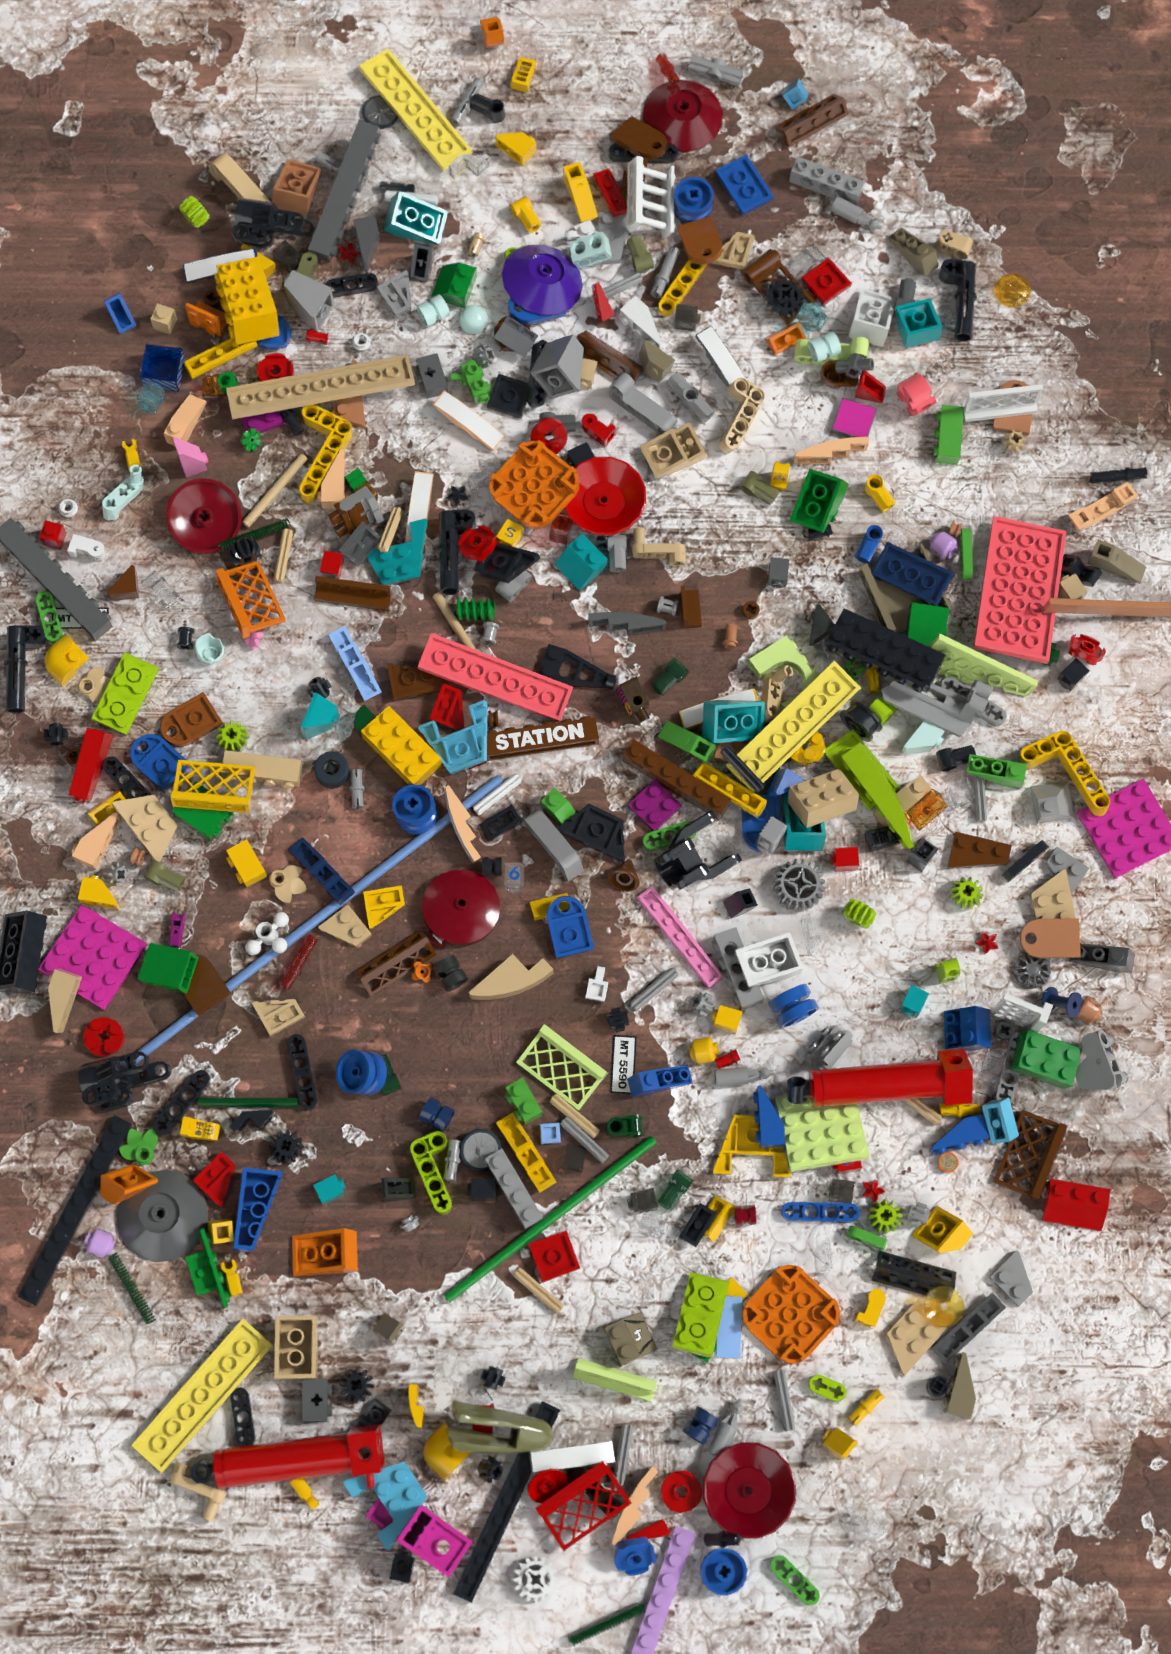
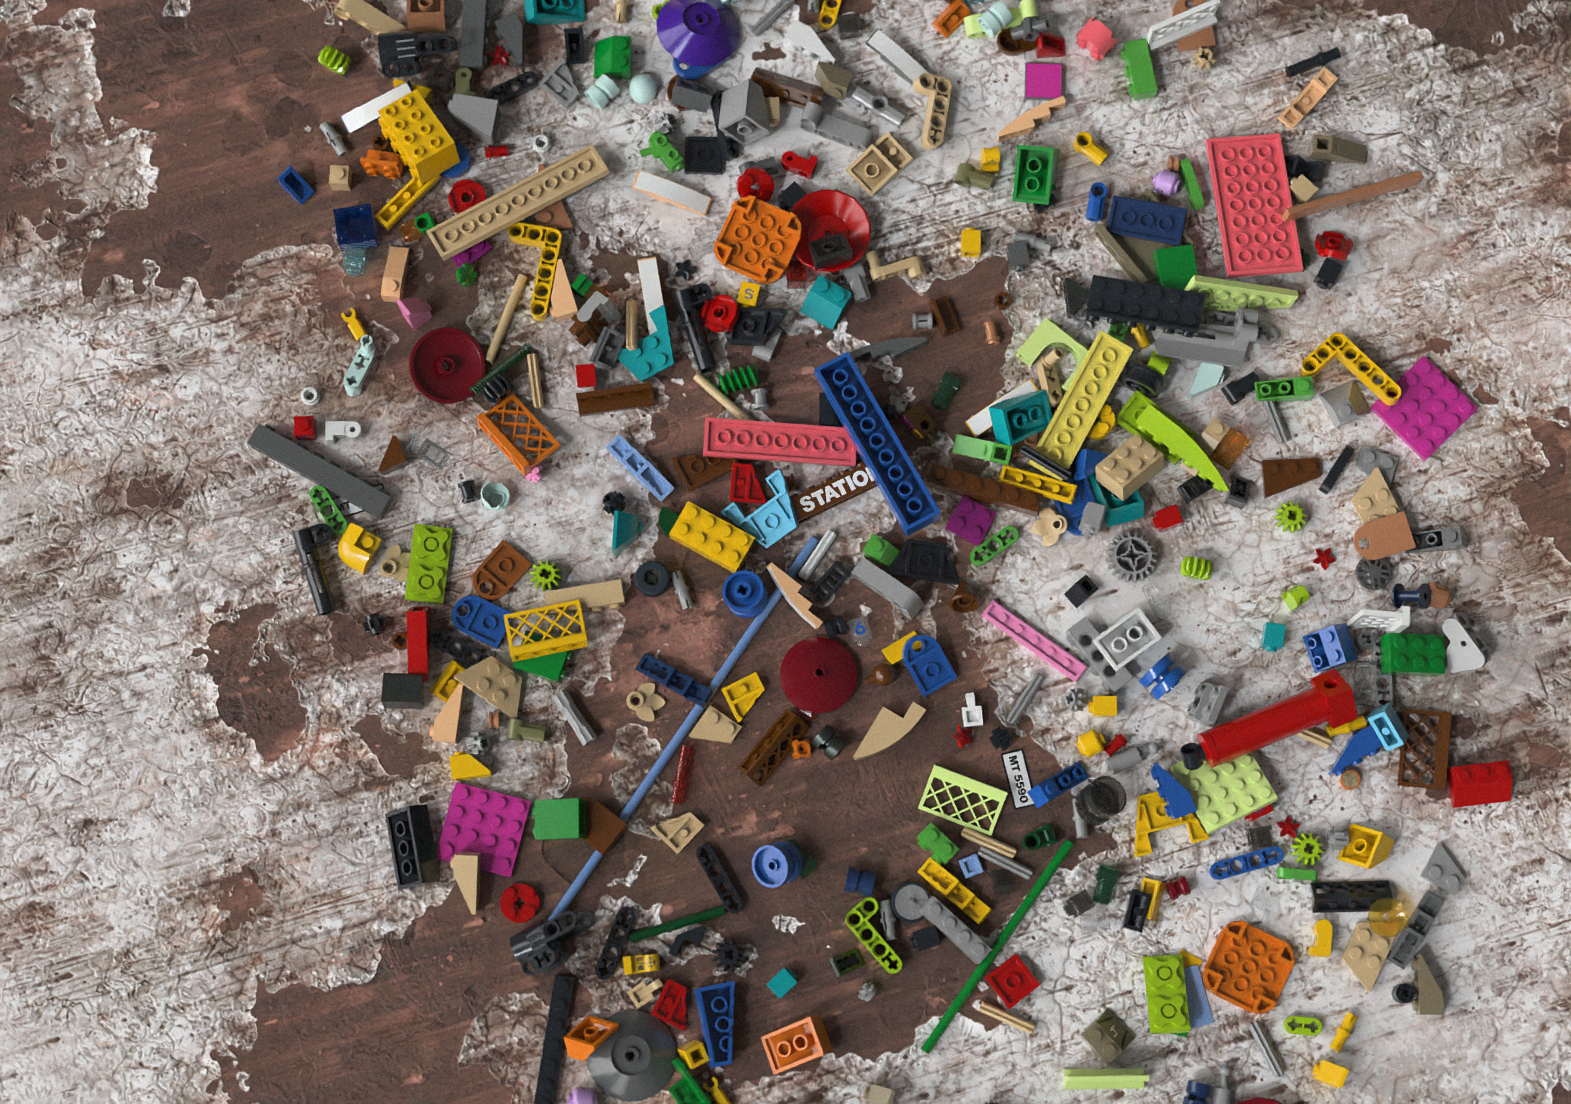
camera: 15 degrees left, 5 degrees up
bright green plate [119,1129,158,1165] -> none
magenta bar [168,912,186,948] -> none
yellow brick [226,839,267,887] -> none
white piece [245,912,289,955] -> none
black axle [280,409,305,436] -> none
dark grey brick [414,353,448,399] -> none
red slope [591,282,615,323] -> none
black piece [654,810,742,890] -> none
none -> light grey pin [320,121,349,158]
none -> pearl dark grey slope [381,673,424,709]
none -> light grey axle [552,689,597,746]
none -> tan plate [627,978,663,1009]
none -> pearl dark grey slope [807,232,853,270]
none -> blue brick [814,352,941,537]
none -> reddish brown piece [865,663,897,686]
none -> red plant [953,724,972,748]
none -> yellow brick [960,228,981,257]
none -> light grey pin [1013,230,1053,253]
none -> tan plate [1030,508,1068,547]
none -> light grey pin [1072,798,1089,839]
none -> clear smoke wheel [1075,776,1127,826]

